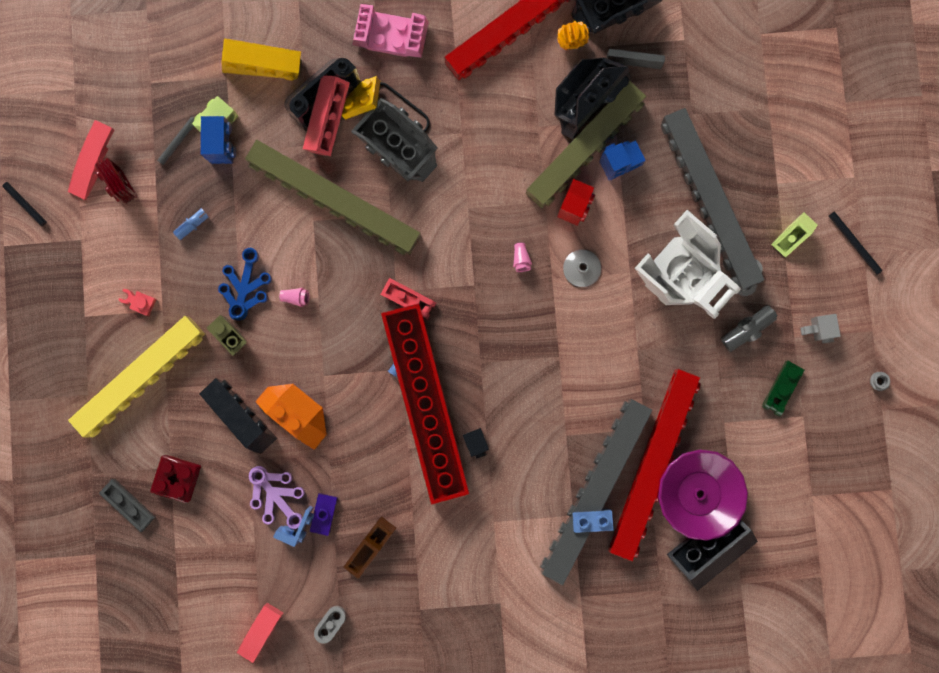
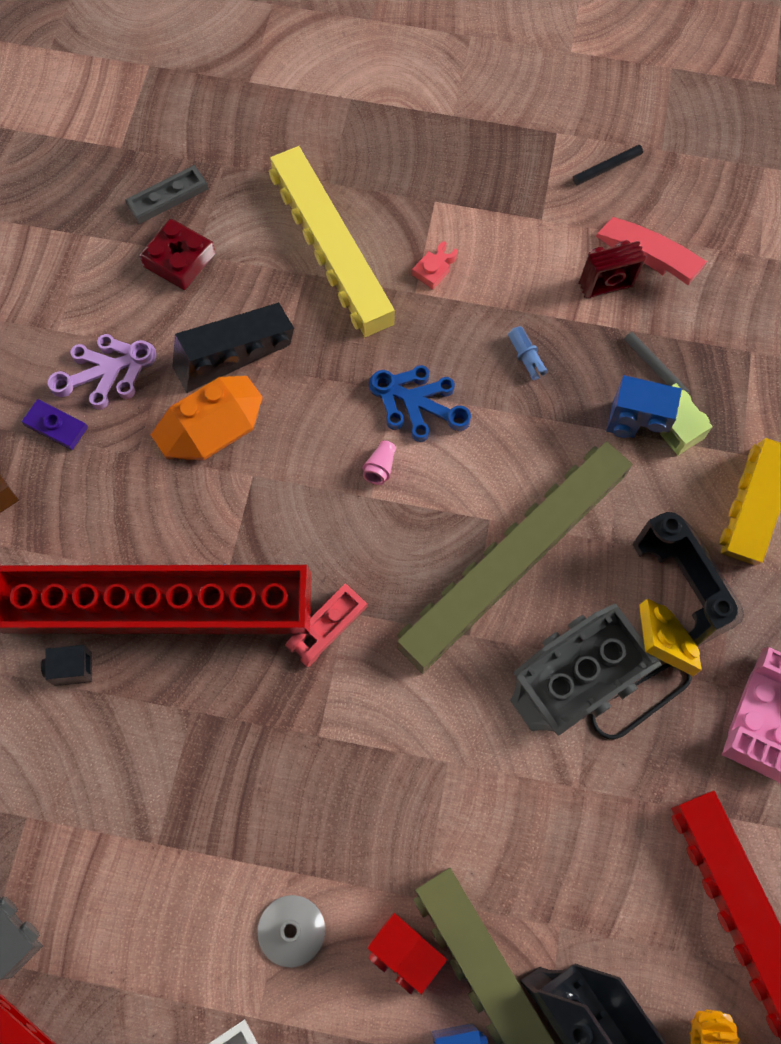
camera: 100 degrees right, 15 degrees down
olive slope [206,315,248,356] -> none
medium blue bracket [273,506,314,547] -> none
coral brick [303,76,350,156] -> none
bright pink cone [513,243,532,272] -> none

